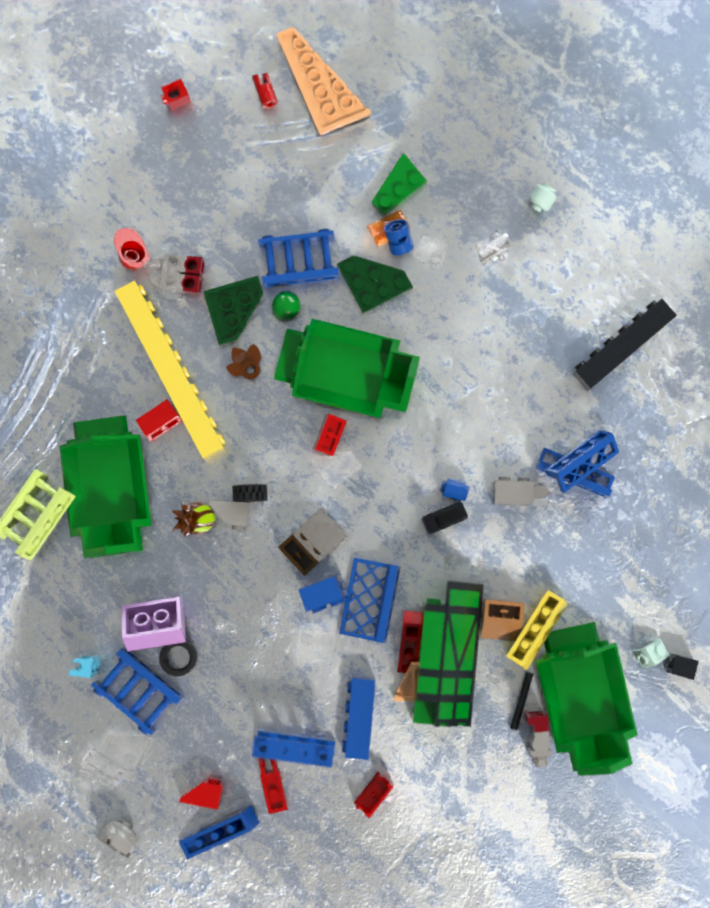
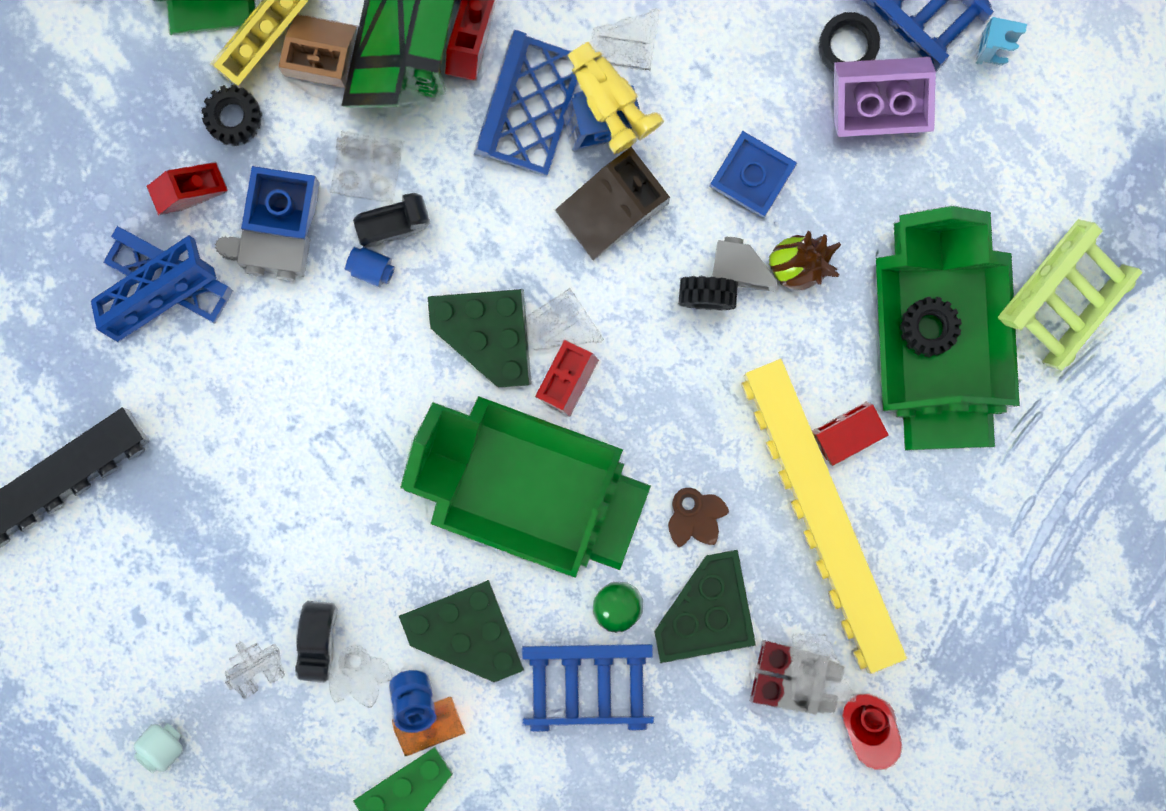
camera: 170 degrees left, 0 degrees up
none -> red slope [146,162,228,215]
none -> black tyre [201,85,262,146]
none -> blue slope [241,166,320,240]
none -> black animal [295,601,337,683]
none -> dark green plate [427,289,532,387]
none -> light yellow piece [567,42,664,154]
none -> blue plate [710,131,797,218]
none -> black tyre [900,297,962,357]

